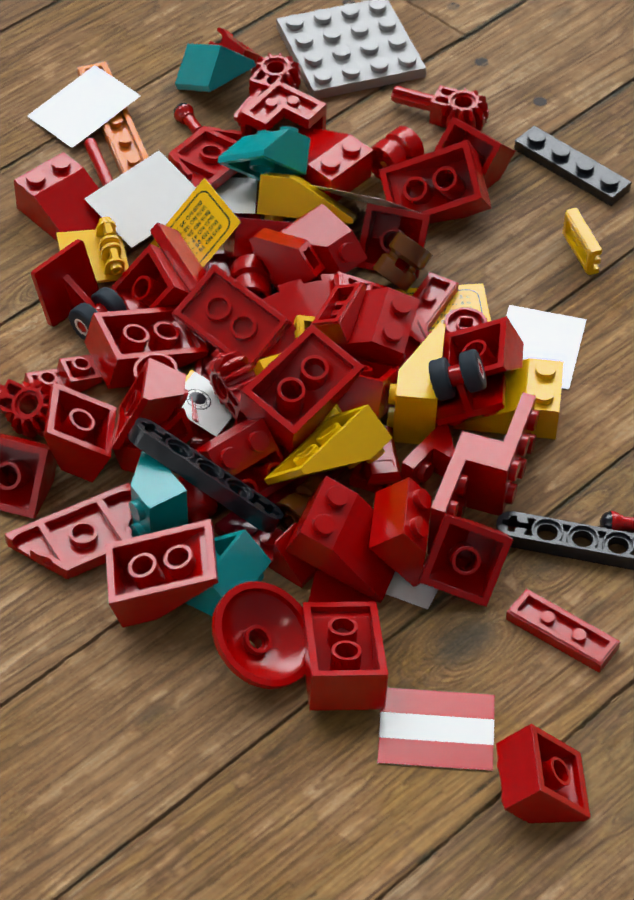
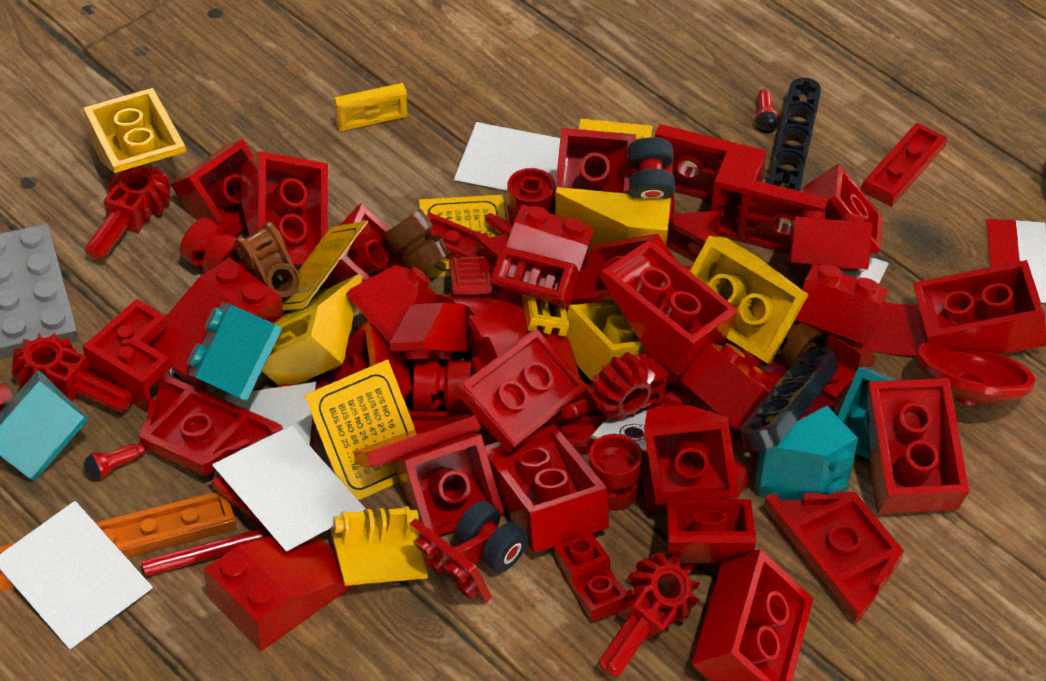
camera: 90 degrees left, 0 degrees up
plate [514,126,631,206] -> none
none -> yellow slope [83,88,186,173]
none -> dark orange piece [234,221,300,297]

